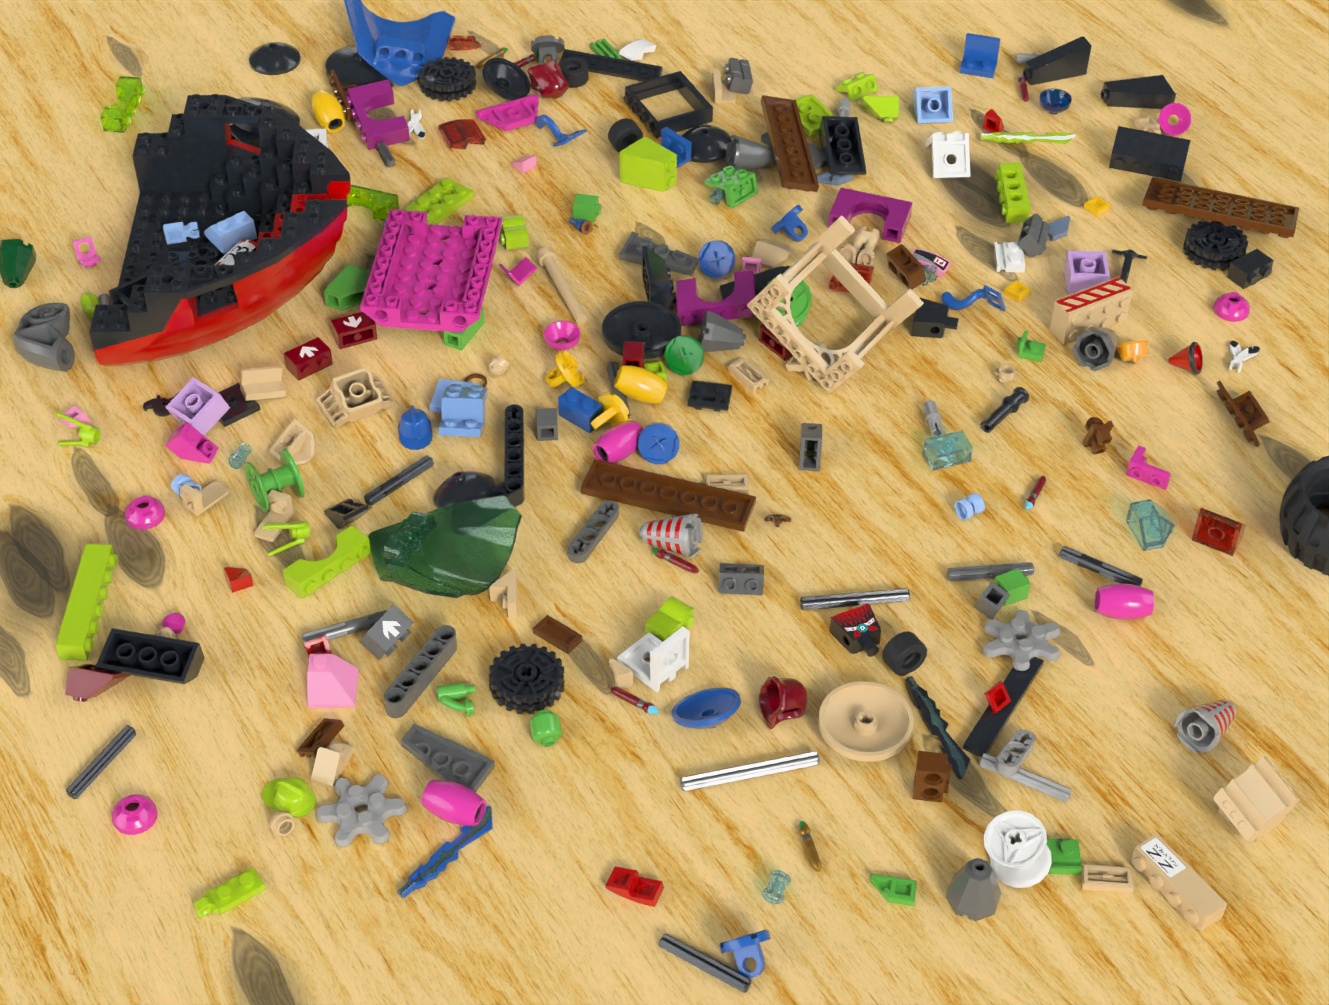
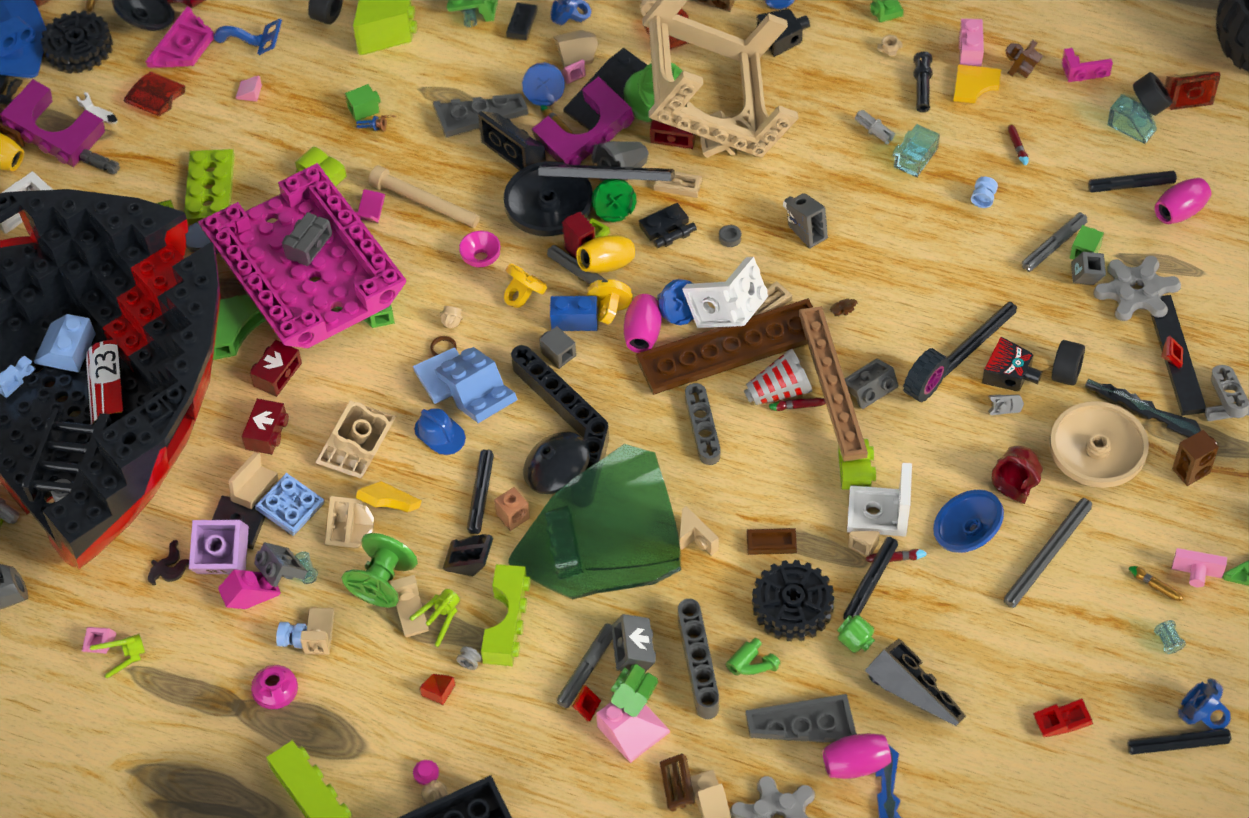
camera: 35 degrees left, 10 degrees up
none -> dark grey bracket [254,542,308,587]
none -> light blue tile [255,473,324,536]
none -> dark grey brick [282,212,332,266]
none -> yellow tile [356,481,422,513]
none -> light grey bush [456,646,482,670]
none -> nougat brick [494,487,530,531]
none -> black plate [506,2,537,41]
none -> tile [538,163,675,181]
none -> pearl gold piece [541,105,574,134]
none -> bright green brick [611,664,658,718]
none -> white bracket [683,257,768,328]
none -> dark grey tile [719,225,742,247]
none -> medium nougat tile [799,306,868,462]
none -> black axle [843,537,898,620]
none -> wedge [865,638,966,726]
none -> black wheel [903,348,950,402]
none -> yellow tile [953,64,1001,104]
none -> bright pink brick [959,19,984,67]
none -> light grey piece [988,395,1024,415]
none -> black tyre [1133,72,1172,116]
none -> bright pink tile [1172,548,1227,587]

